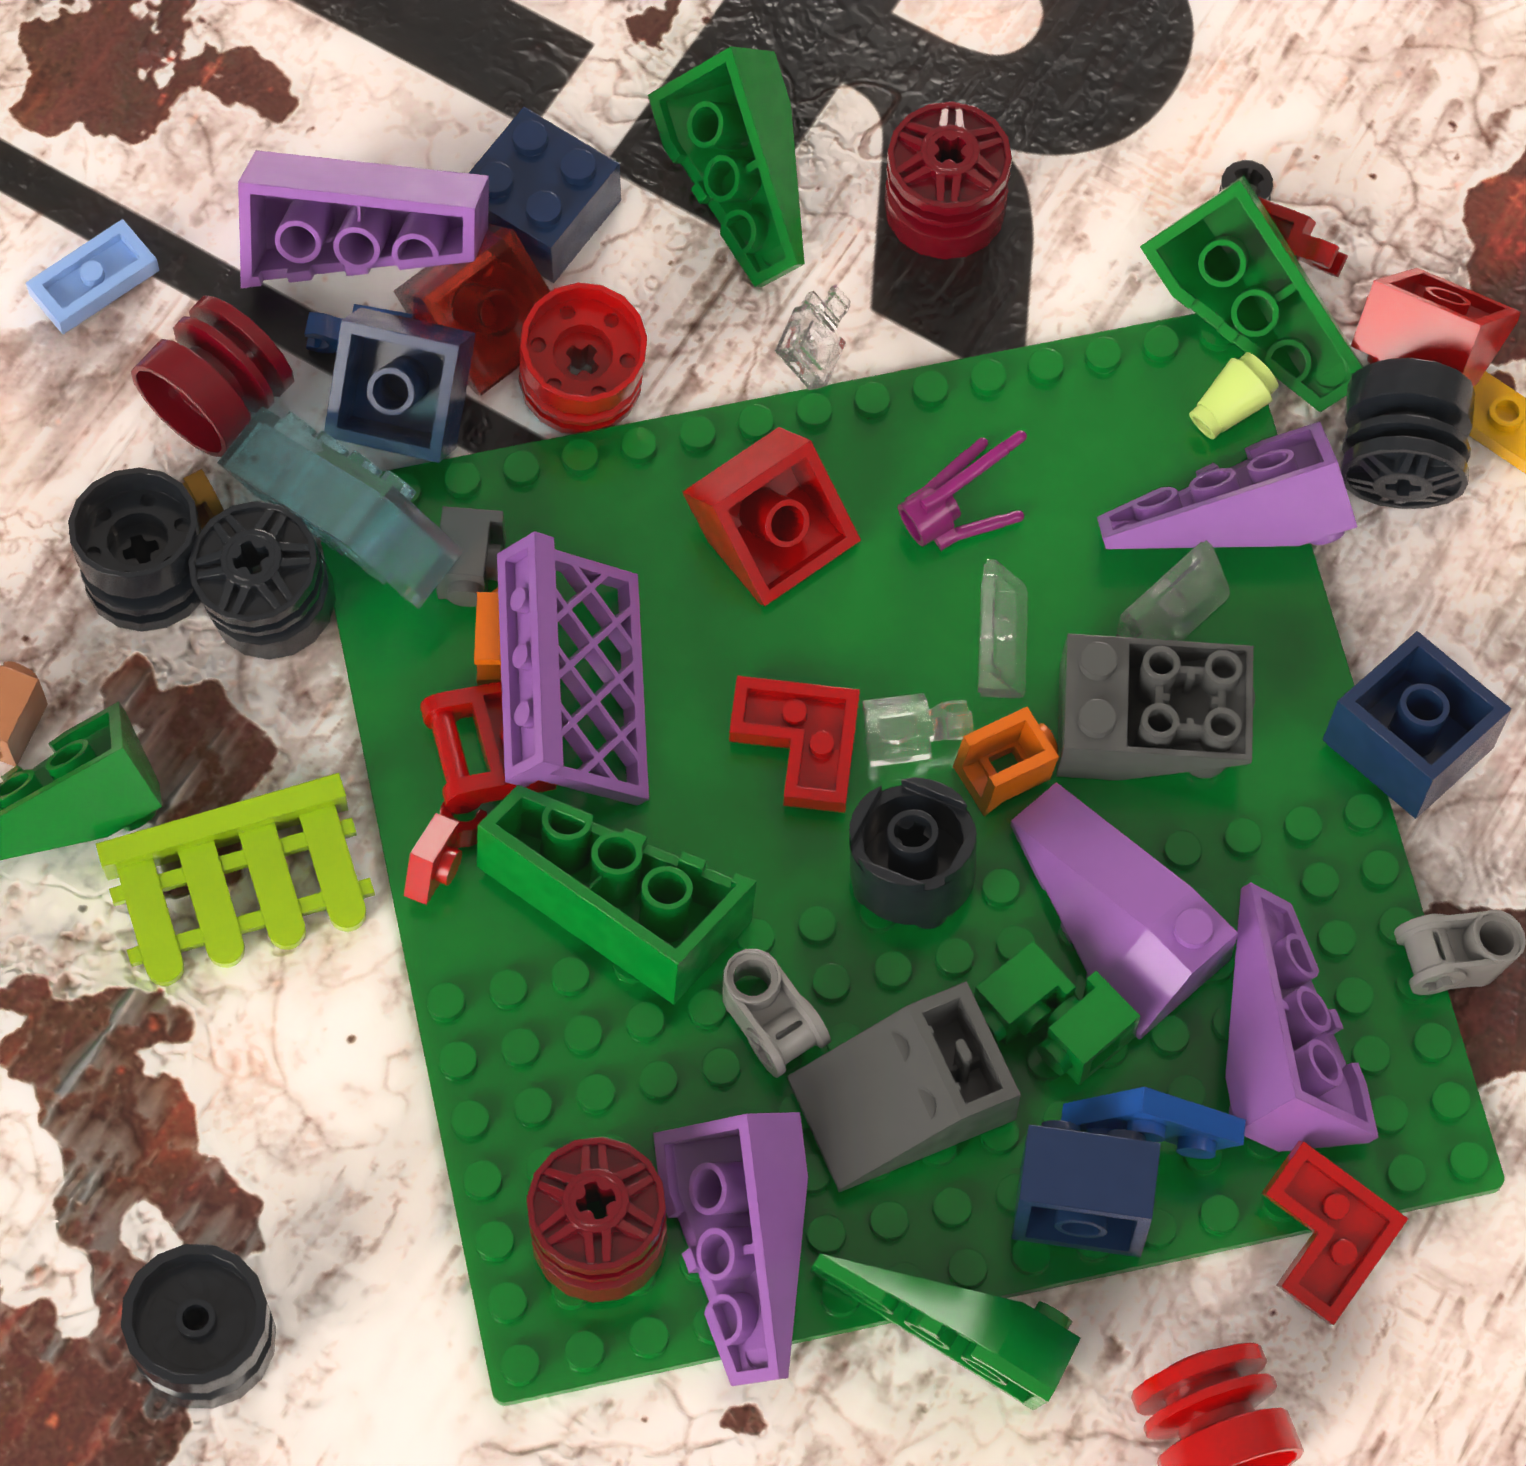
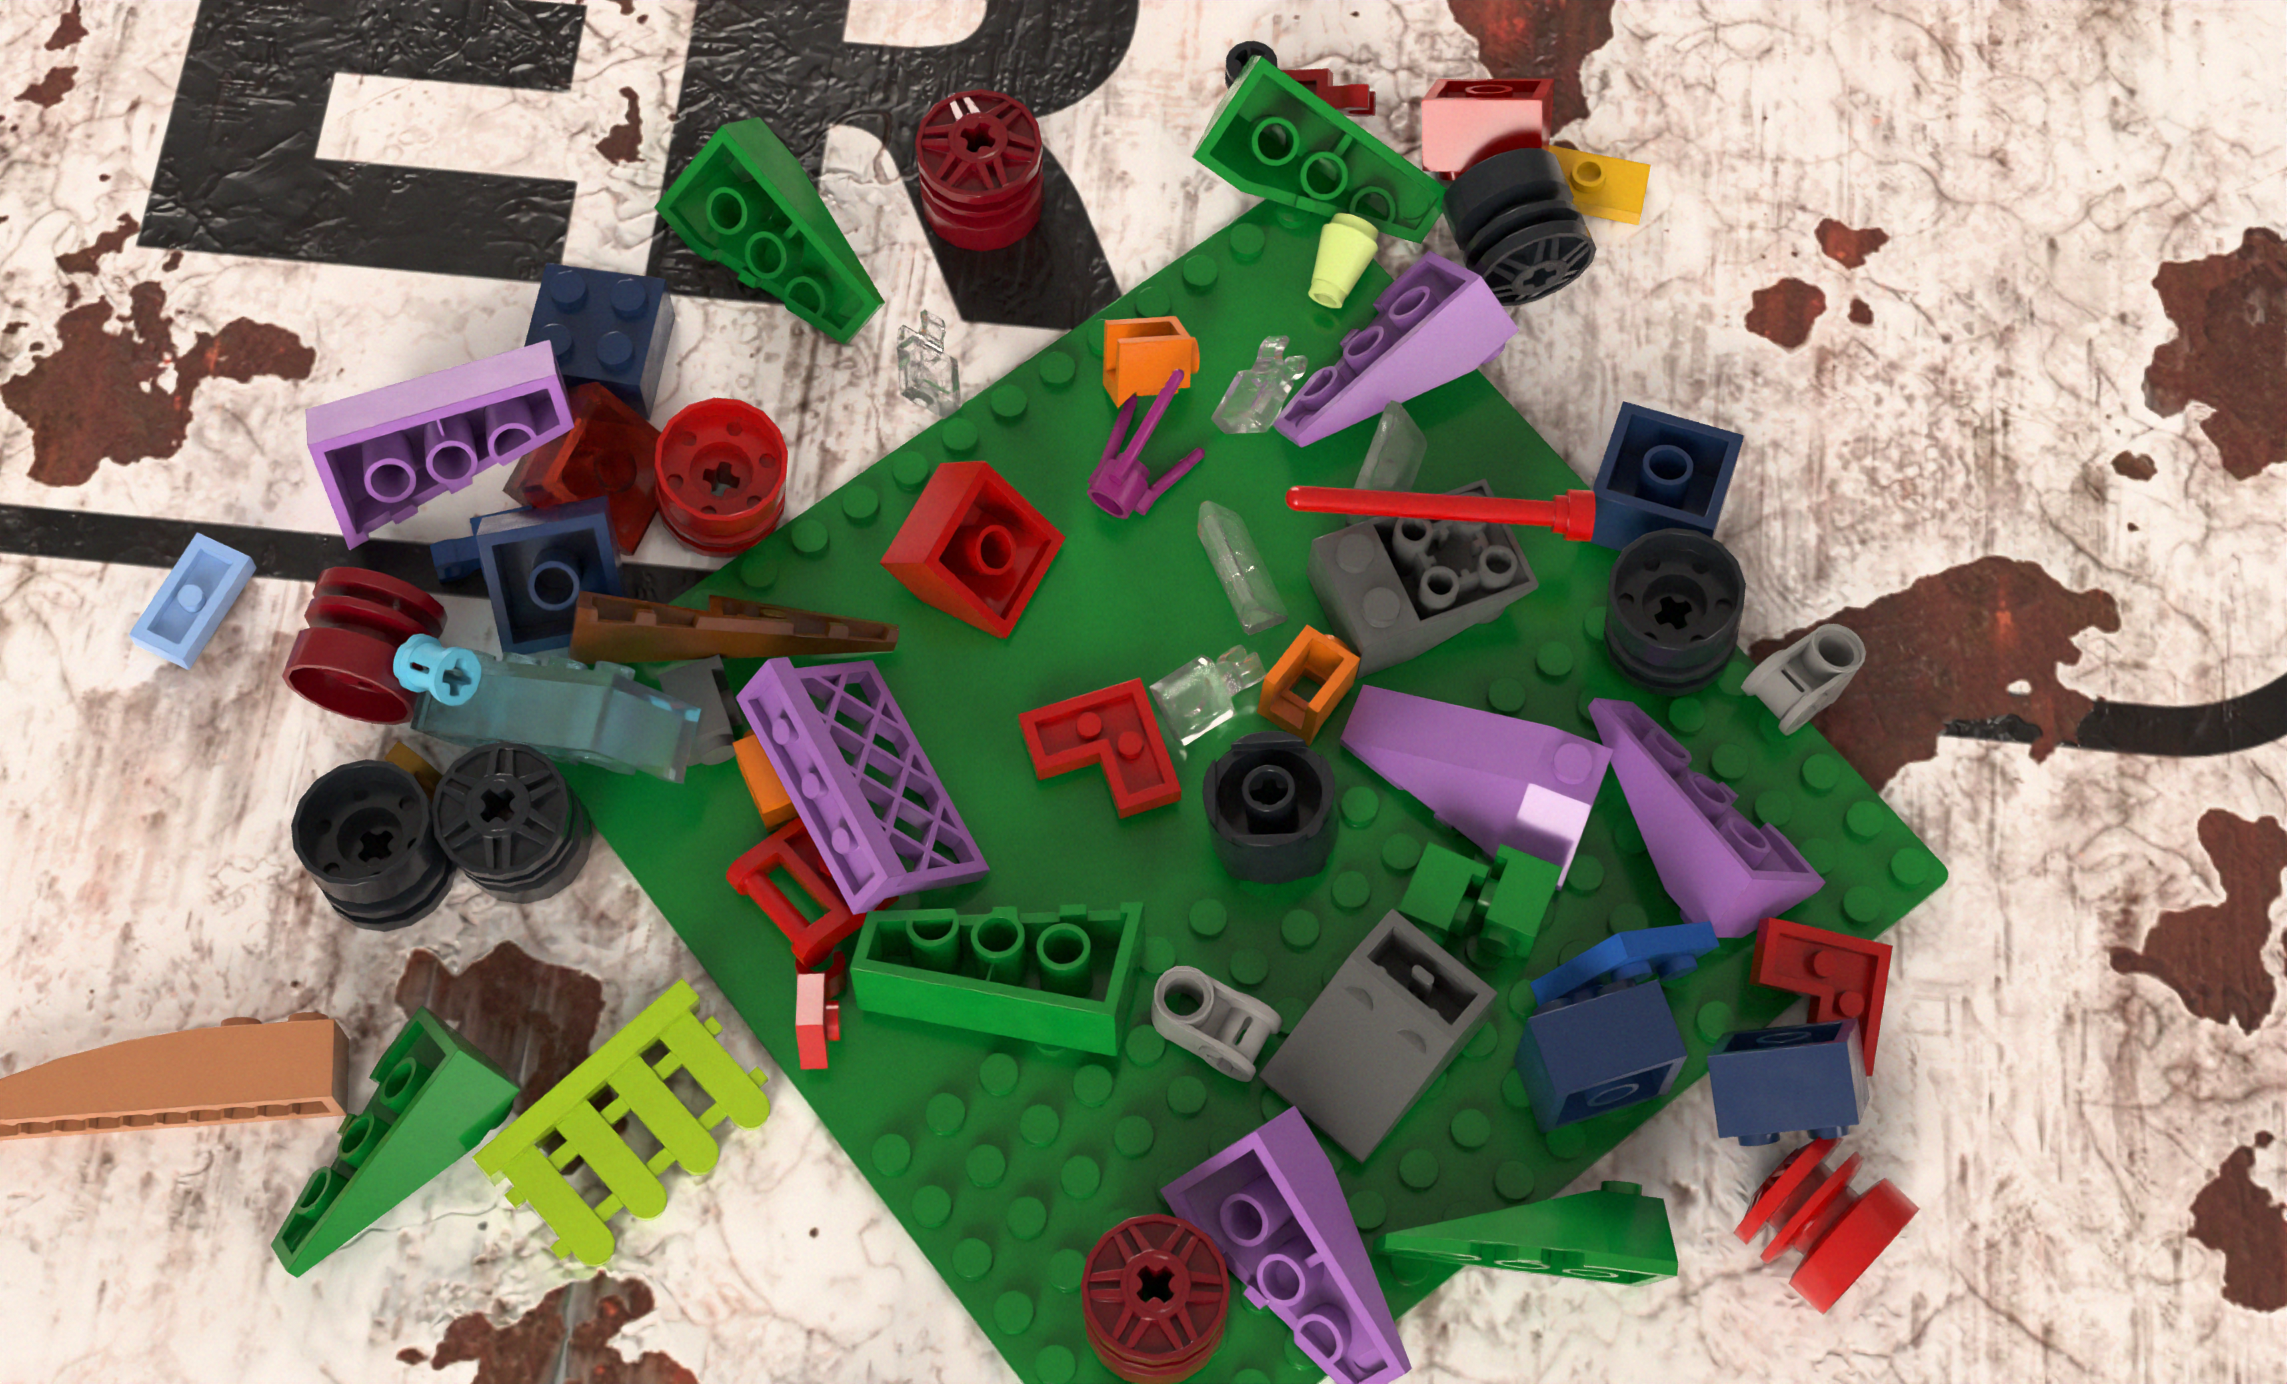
camera: 25 degrees left, 0 degrees up
none -> medium azure bush [393,634,481,706]
none -> reddish brown wedge [567,590,899,665]
none -> orange window [1103,316,1200,408]
none -> clear plate [1211,335,1308,434]
none -> red piece [1285,486,1596,542]
none -> black wheel [1603,528,1746,697]
none -> dark blue brick [1707,1018,1870,1146]

